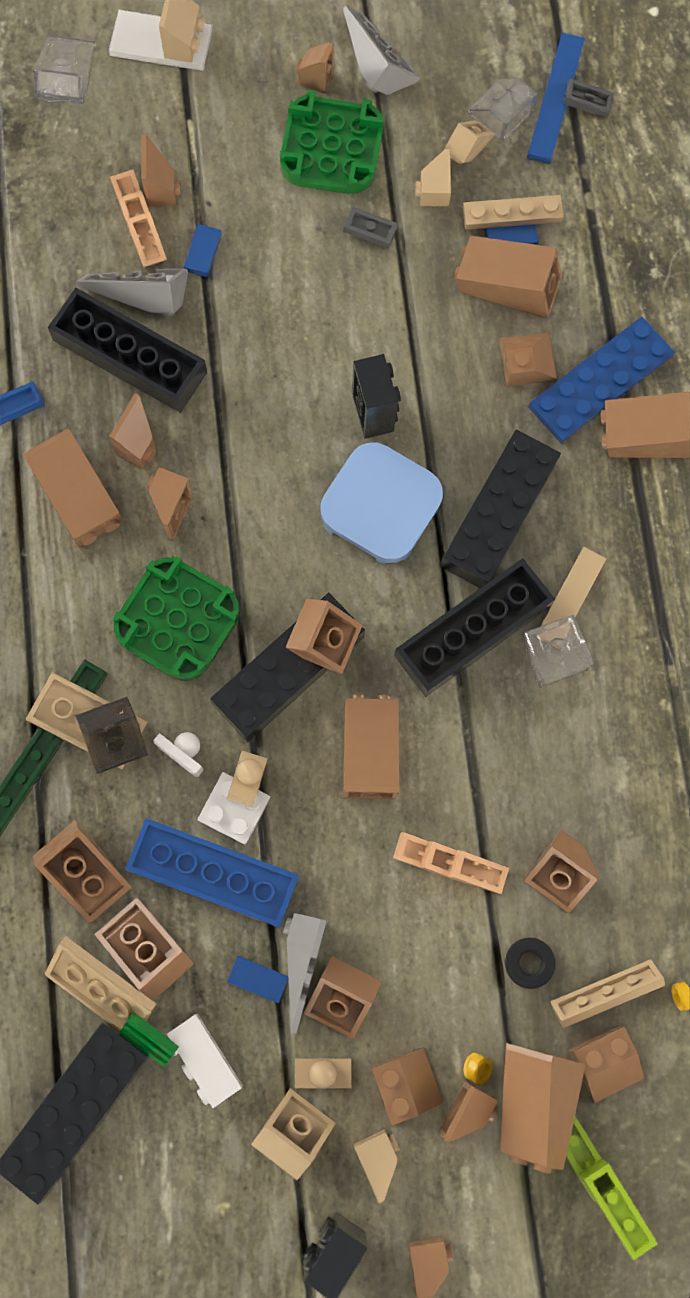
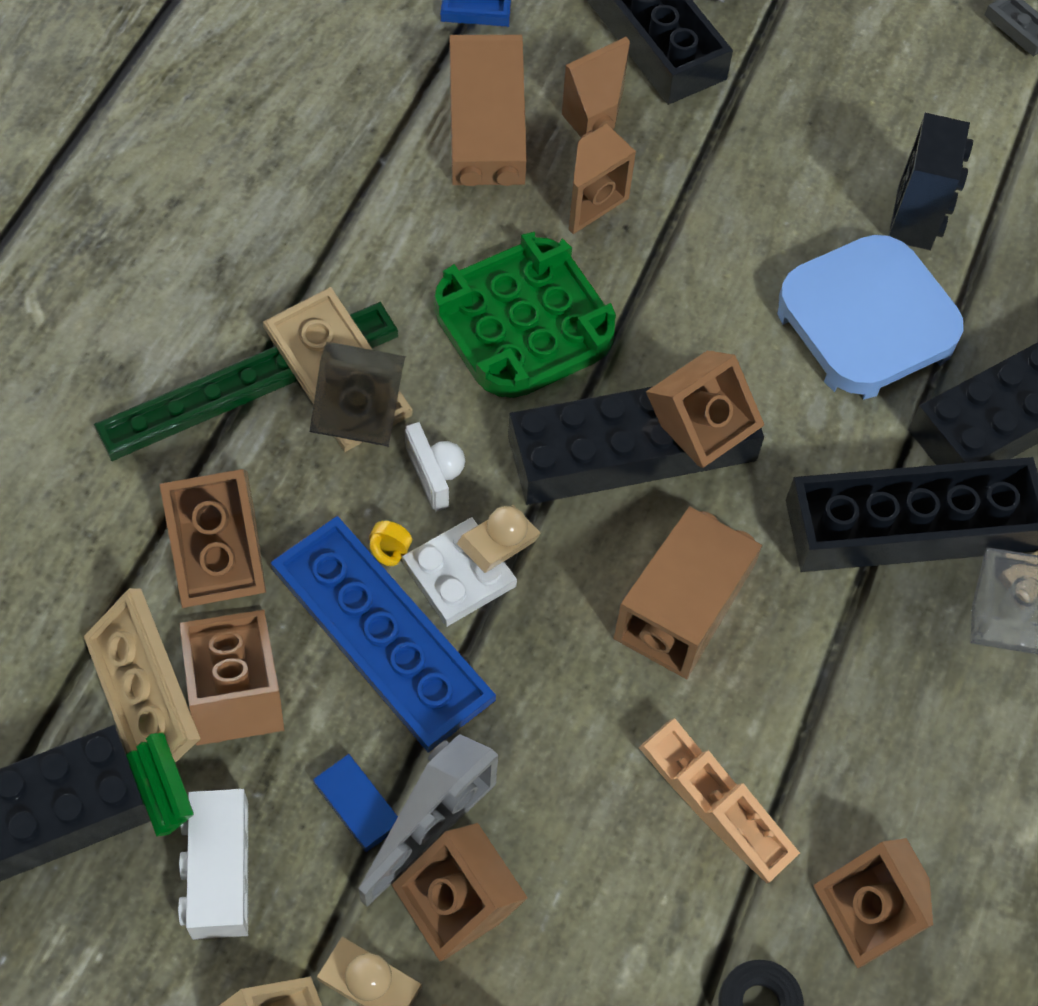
camera: 30 degrees right, 15 degrees down
none -> yellow tile [369,521,413,566]

